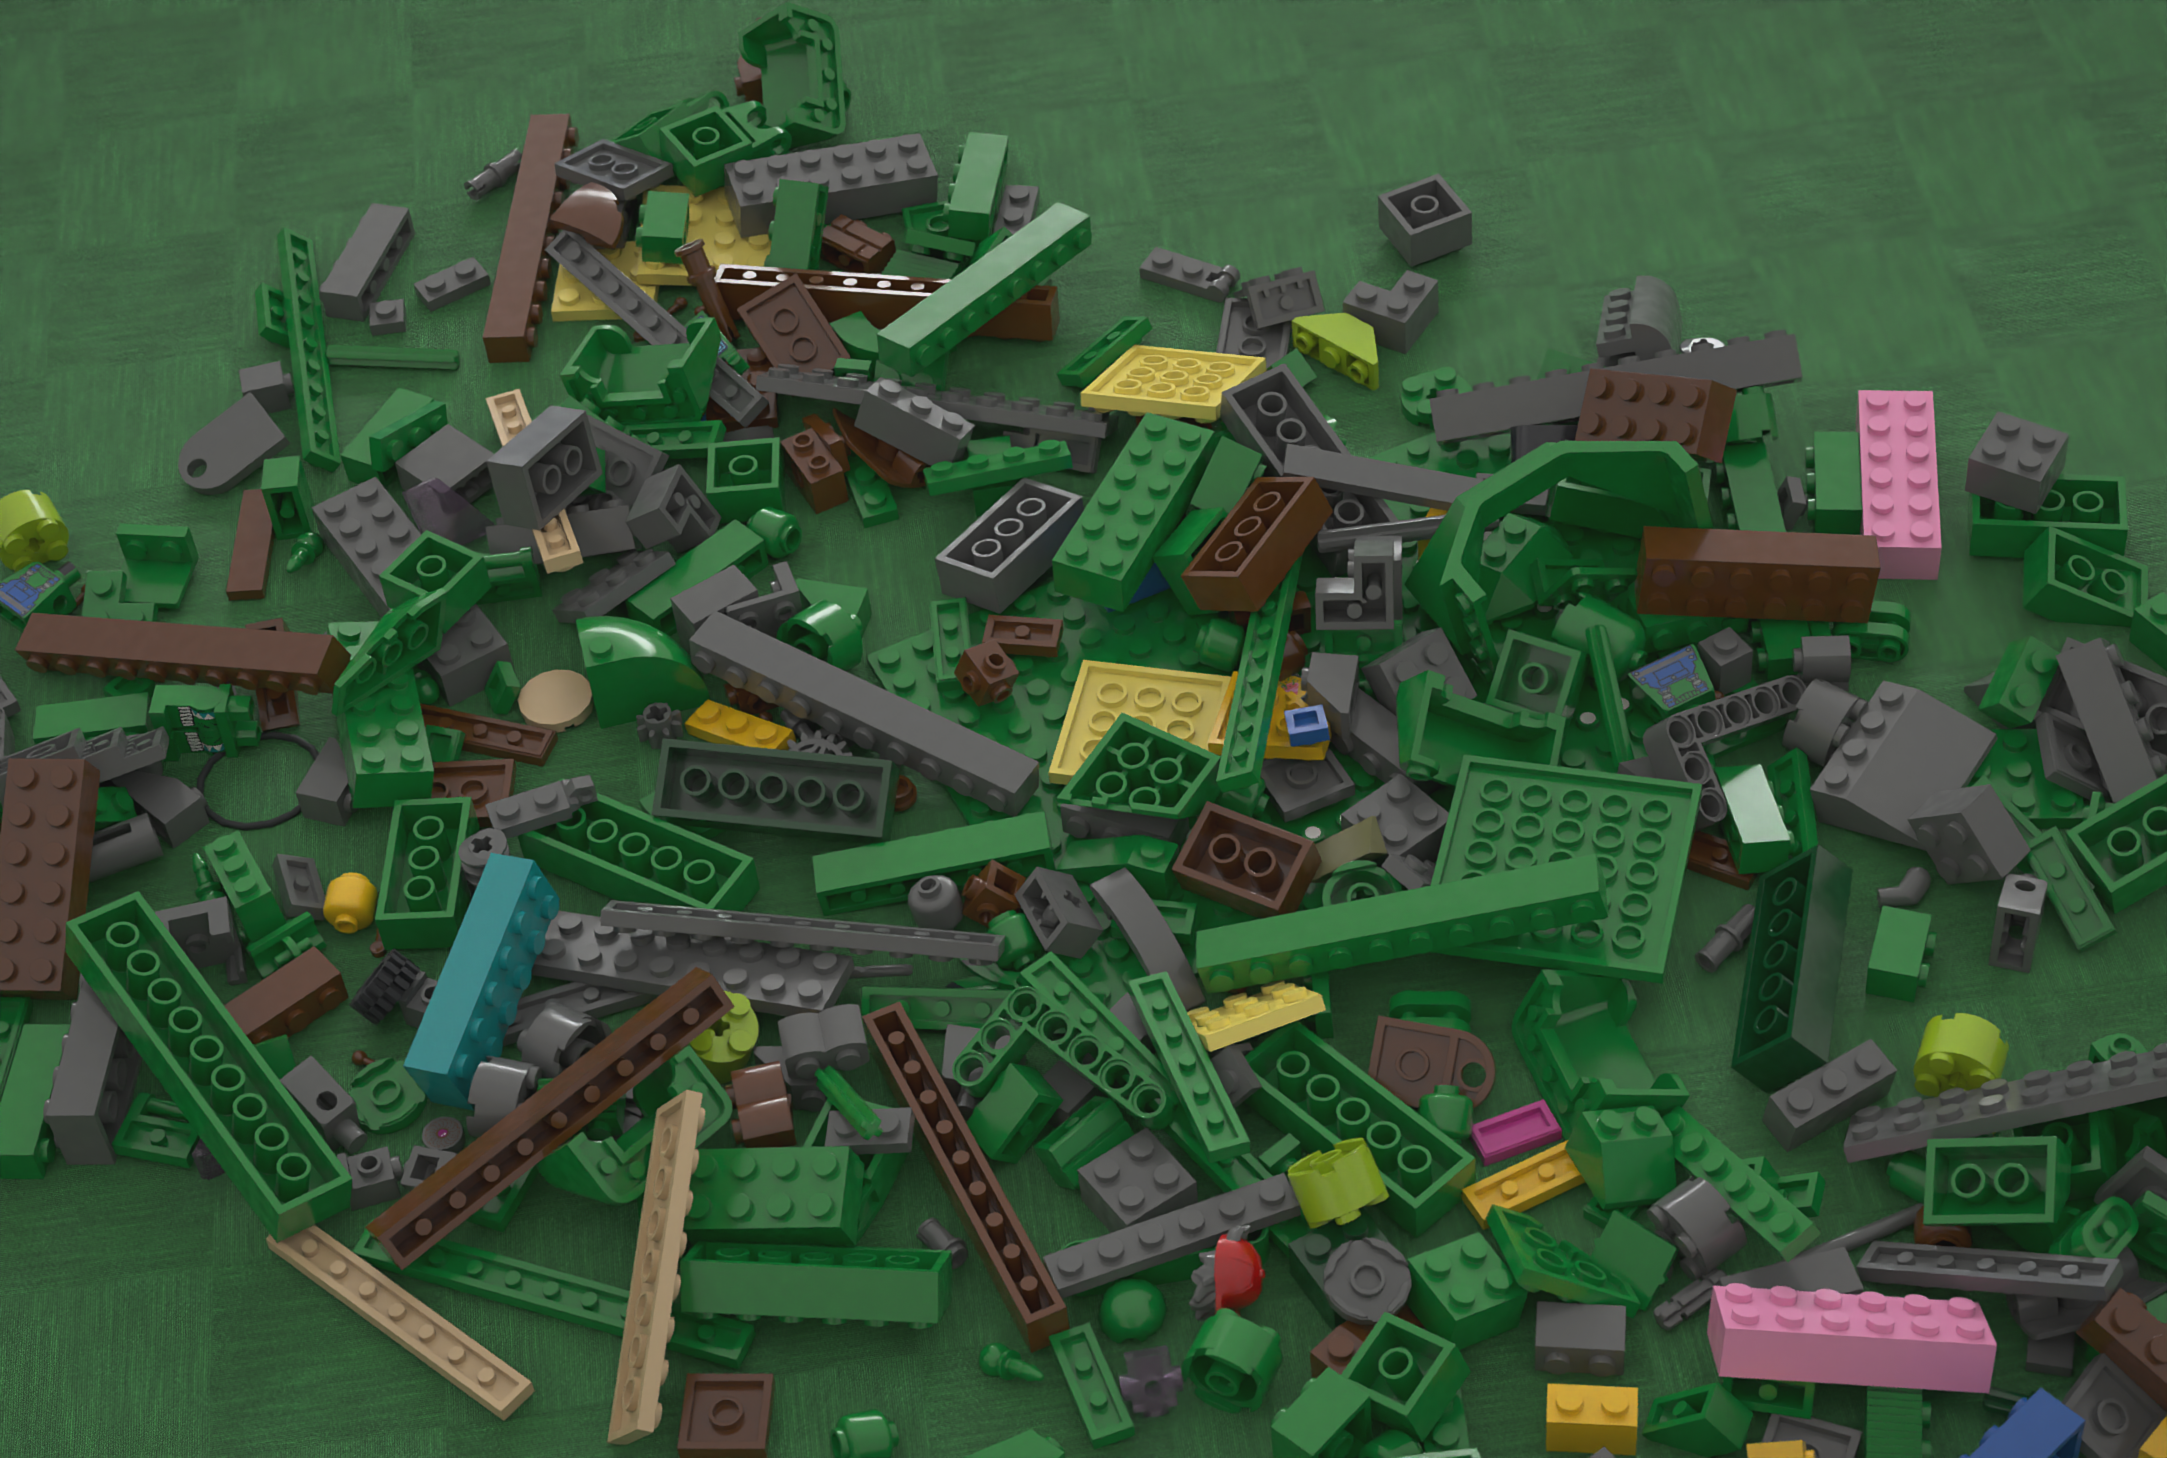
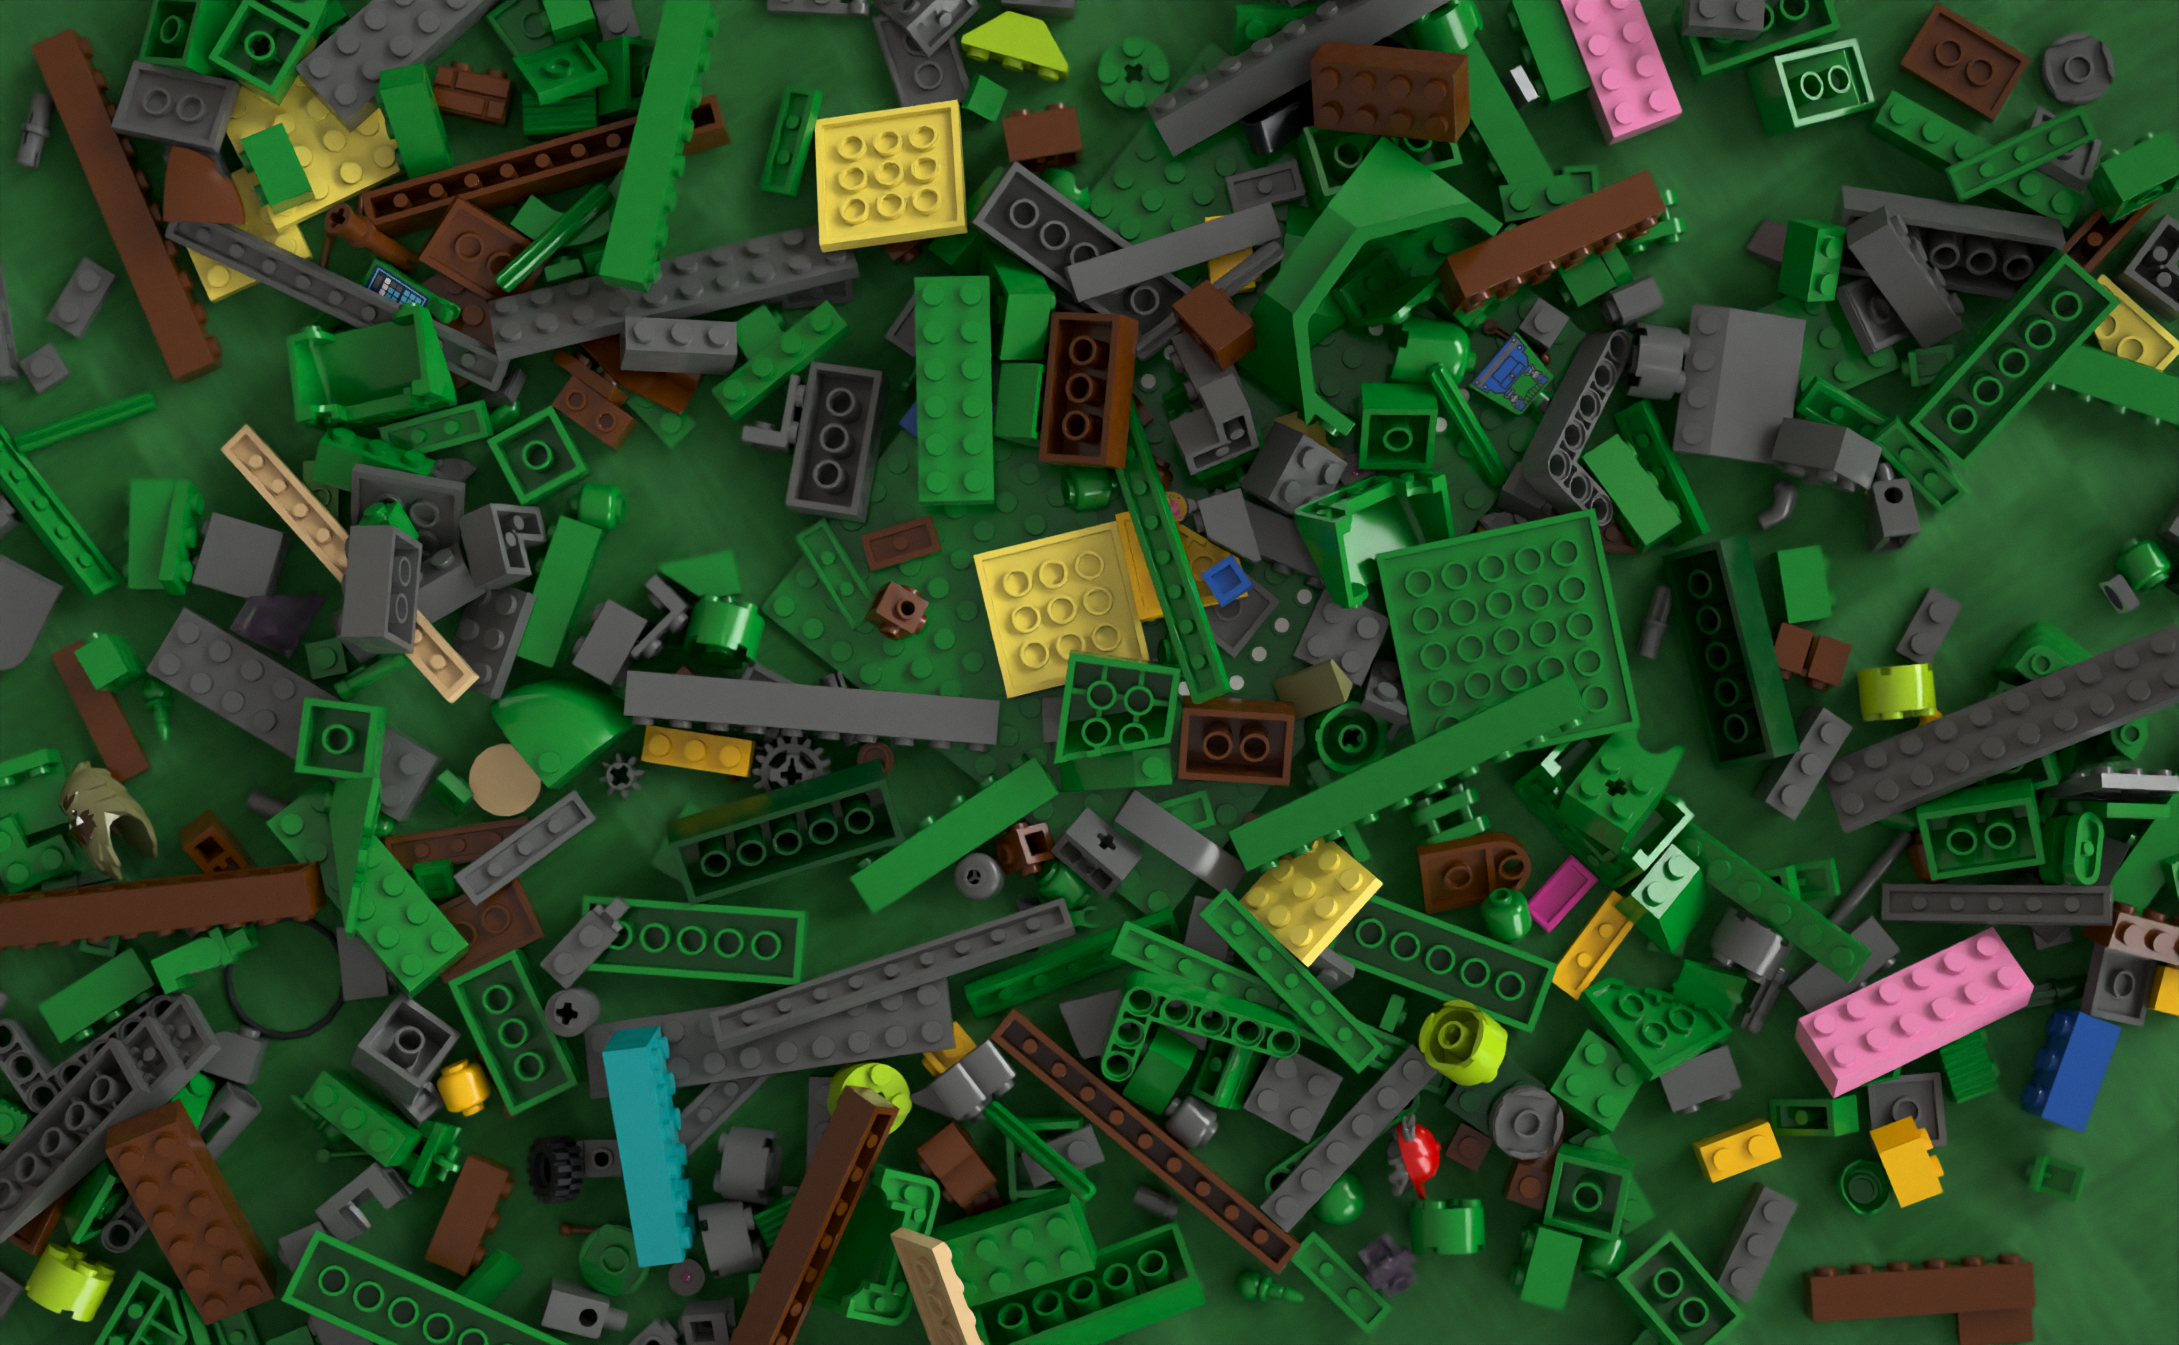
camera: 30 degrees left, 40 degrees up
none -> olive head [58,761,158,881]
none -> dark grey brick [350,992,461,1106]
none -> dark grey plate [453,790,596,907]
none -> green axle [494,183,613,292]
none -> dark grey bracket [741,374,806,456]
none -> reddish brown brick [1002,103,1083,173]
none -> dark grey head [1163,1094,1219,1149]
none -> reddish brown brick [1172,280,1257,372]
none -> reddish brown plate [1443,1121,1494,1172]
none -> green brick [1557,719,1686,855]
none -> reddish brown piece [1771,622,1852,692]
none -> dark grey plate [1892,587,1963,664]

